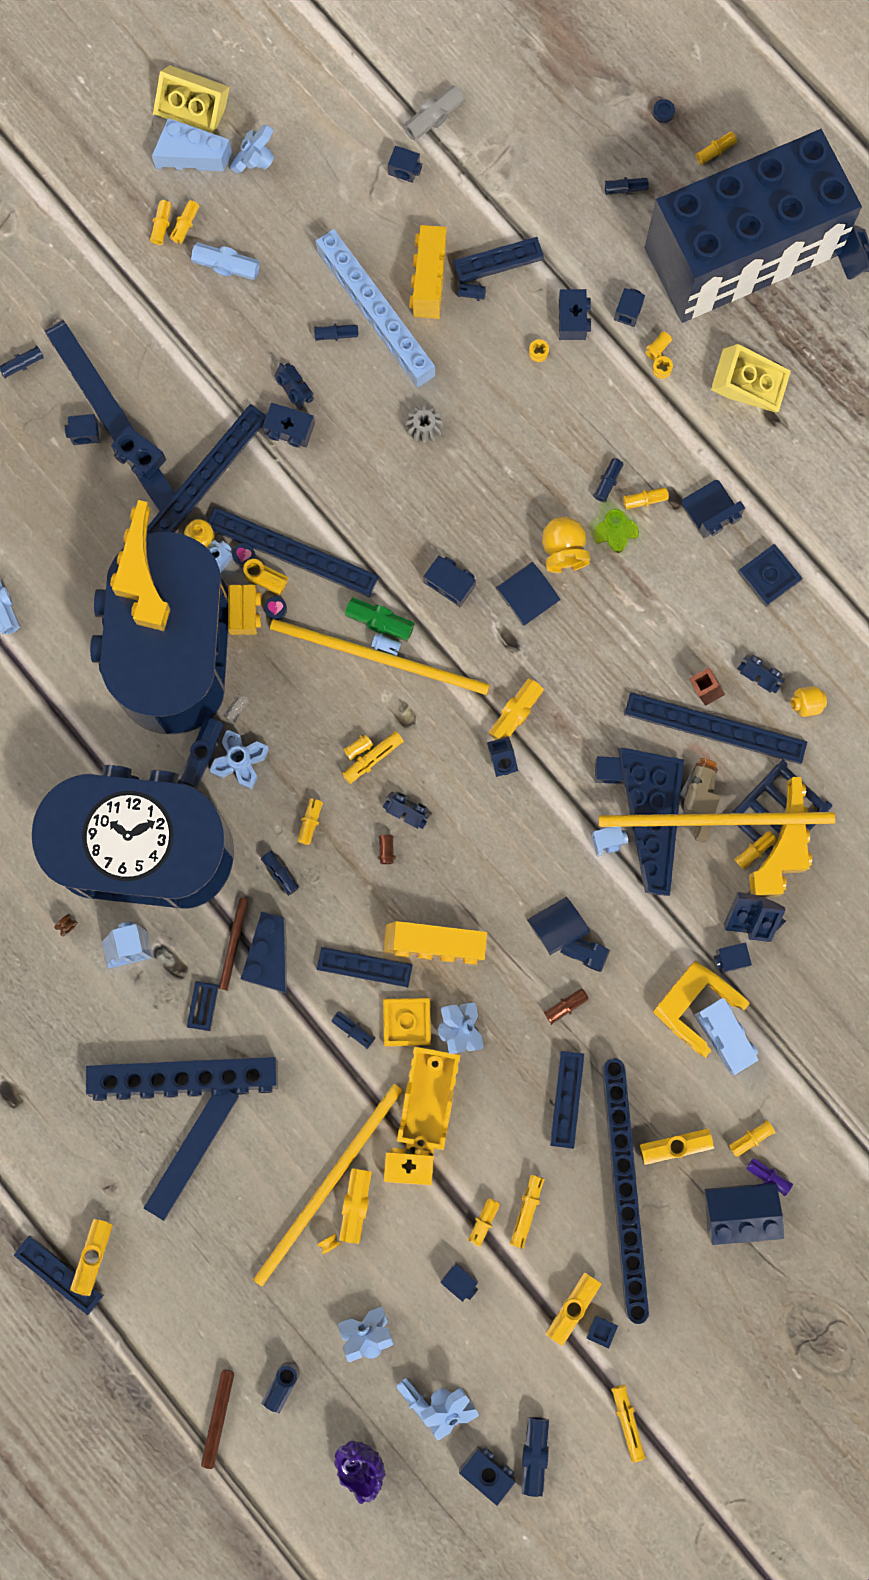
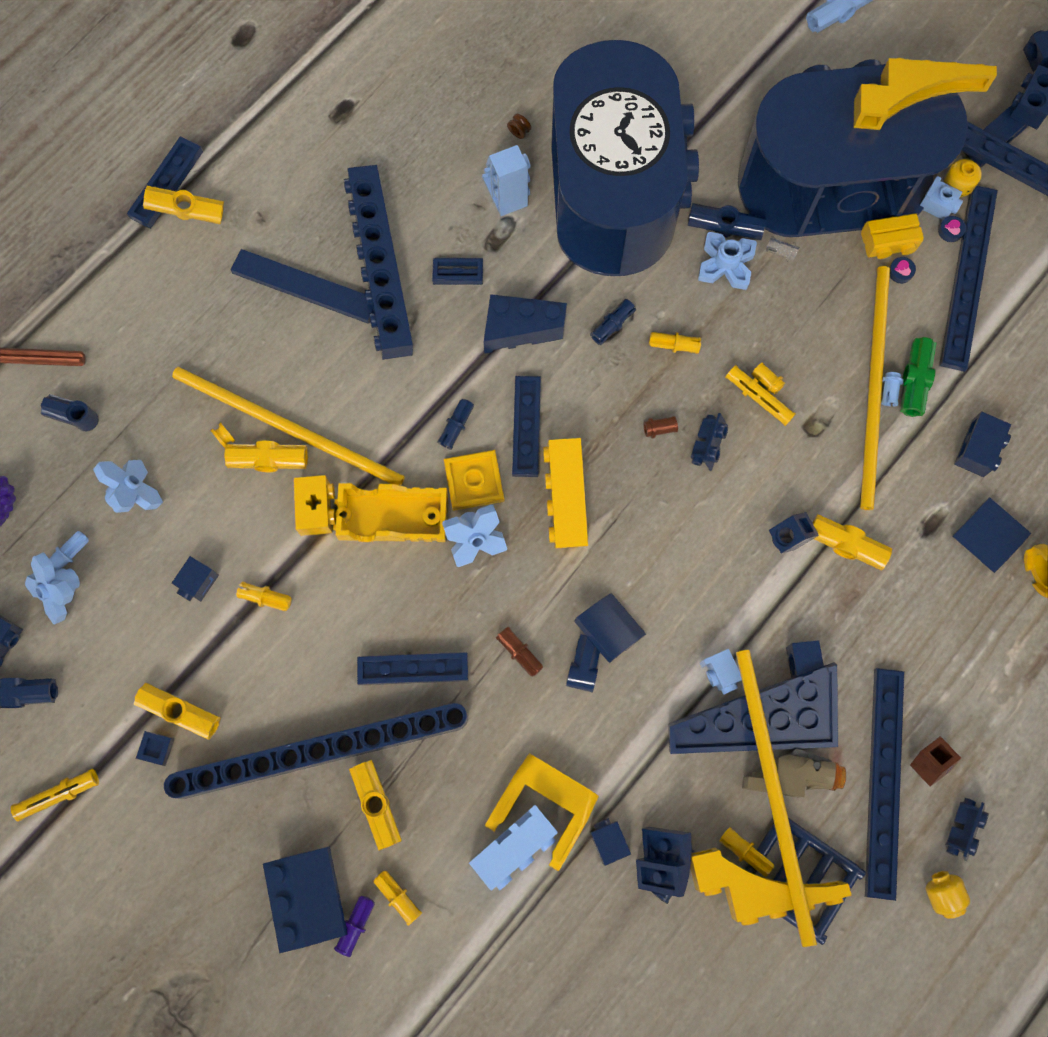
camera: 80 degrees right, 5 degrees down
copper bar [219,898,248,991] -> none
yellow piece [243,559,289,596] -> none
yellow pin [509,1174,545,1249] -> none

